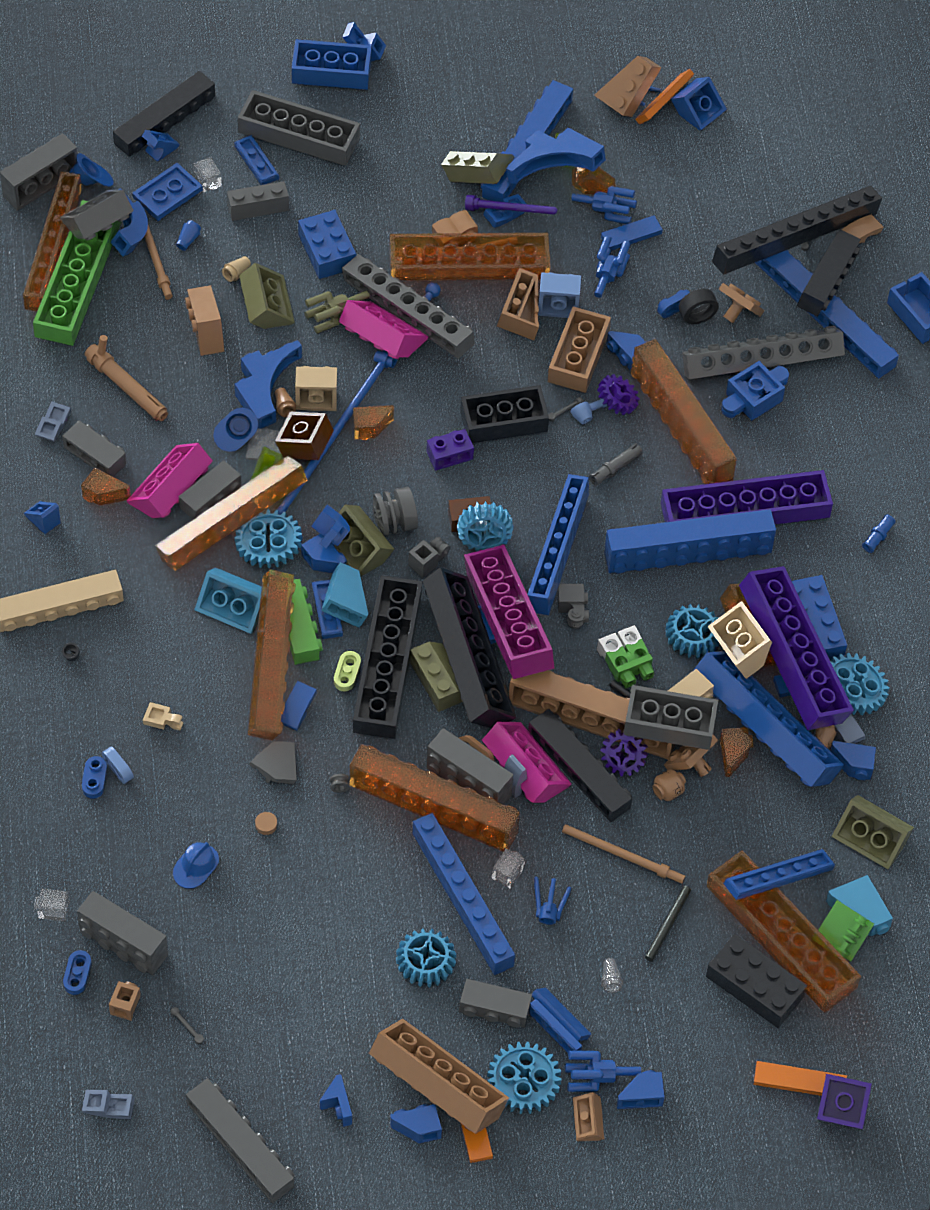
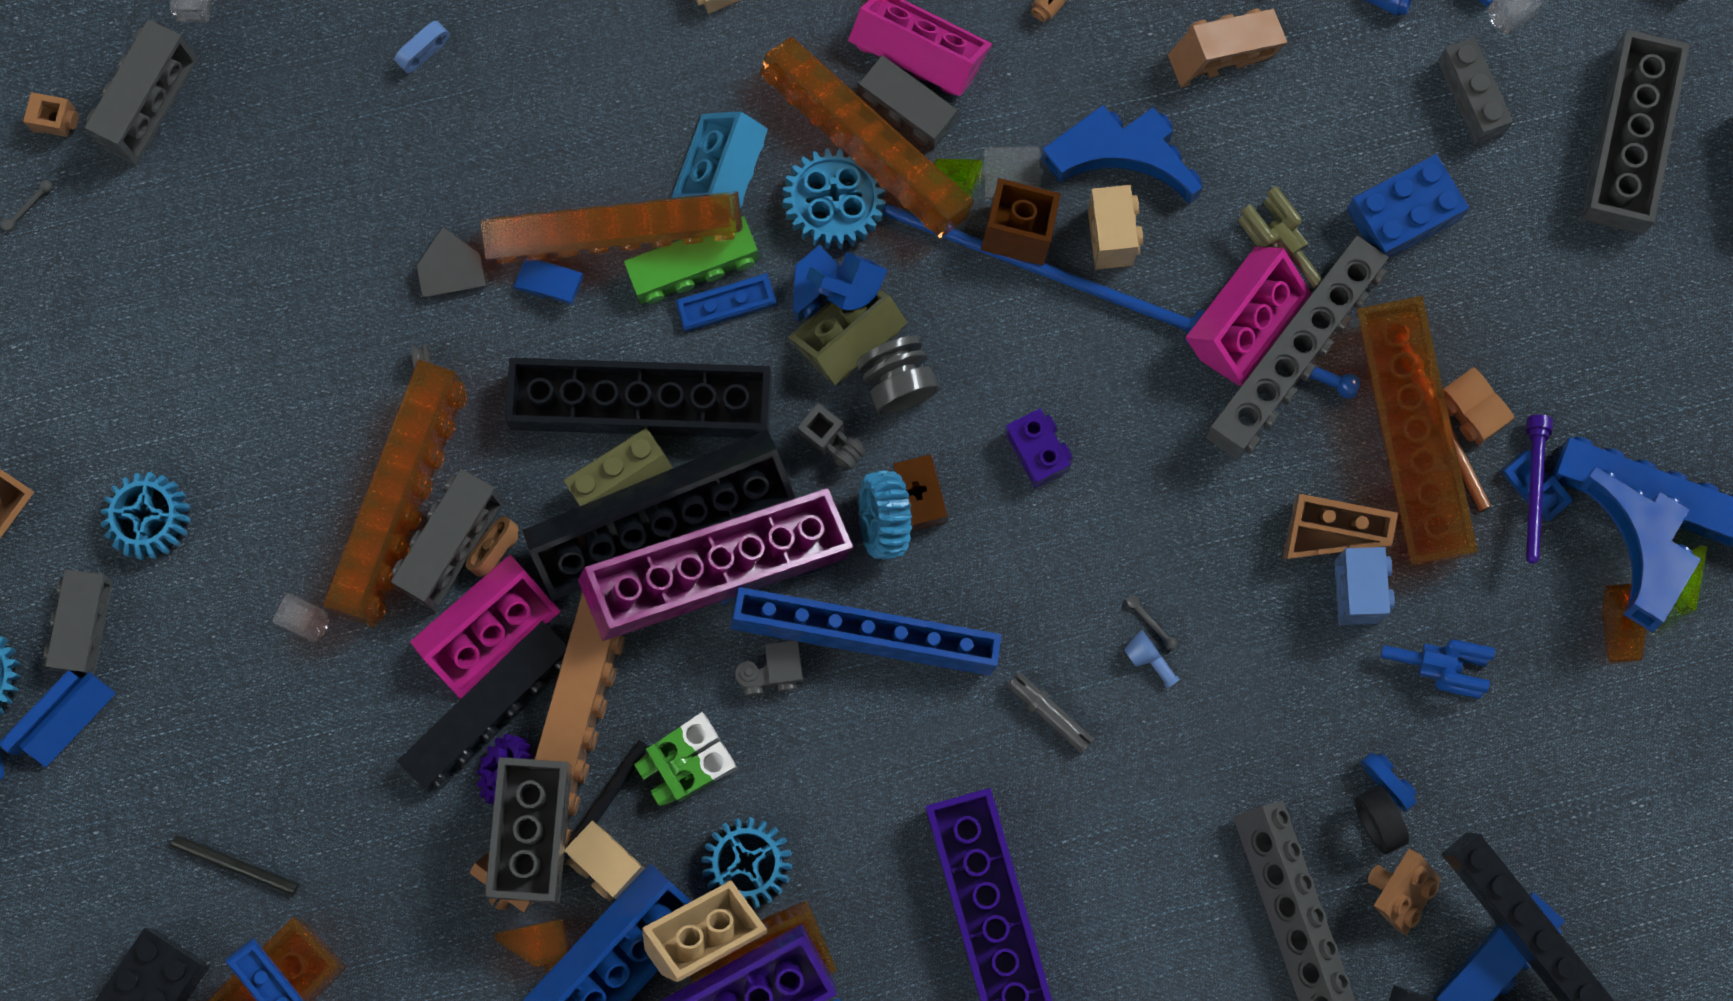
camera: 90 degrees right, 20 degrees up
blue plate [63,950,92,995] -> none
blue plate [82,756,107,799] -> none
tan plate [143,702,183,730] -> none
blue piece [173,842,219,888] -> none
blue piece [213,407,258,452] -> none
tan cone [222,256,251,282] -> none
blue tile [234,135,279,185] -> none
olive slope [239,263,295,329] -> none
medium nougat tile [255,812,277,835] -> none
medium nougat cone [274,388,296,417] -> none
dark azure slope [321,562,368,628] -> none
yellowish green plate [334,651,361,691] -> none
clear orange slope [353,405,394,440] -> none
blue brick [412,813,515,975] -> none
olive slope [441,151,515,184] -> none
black brick [460,385,549,443] -> none
sand blue slope [504,754,527,798] -> none
blue plant [534,876,571,925] -> none
medium nougat brick [548,307,611,393] -> none
medium nougat bar [562,824,686,884] -> none
blue plant [571,186,637,224] -> none
dark purple gear [597,374,640,415] -> none
blue tile [601,216,663,251] -> none
clear cone [601,958,623,993] -> none
blue brick [604,509,776,573] -> none
blue slope [606,331,651,371] -> none
clear orange brick [631,339,737,484] -> none
medium nougat head [652,769,686,801] -> none
blue brick [721,361,789,421] -> none

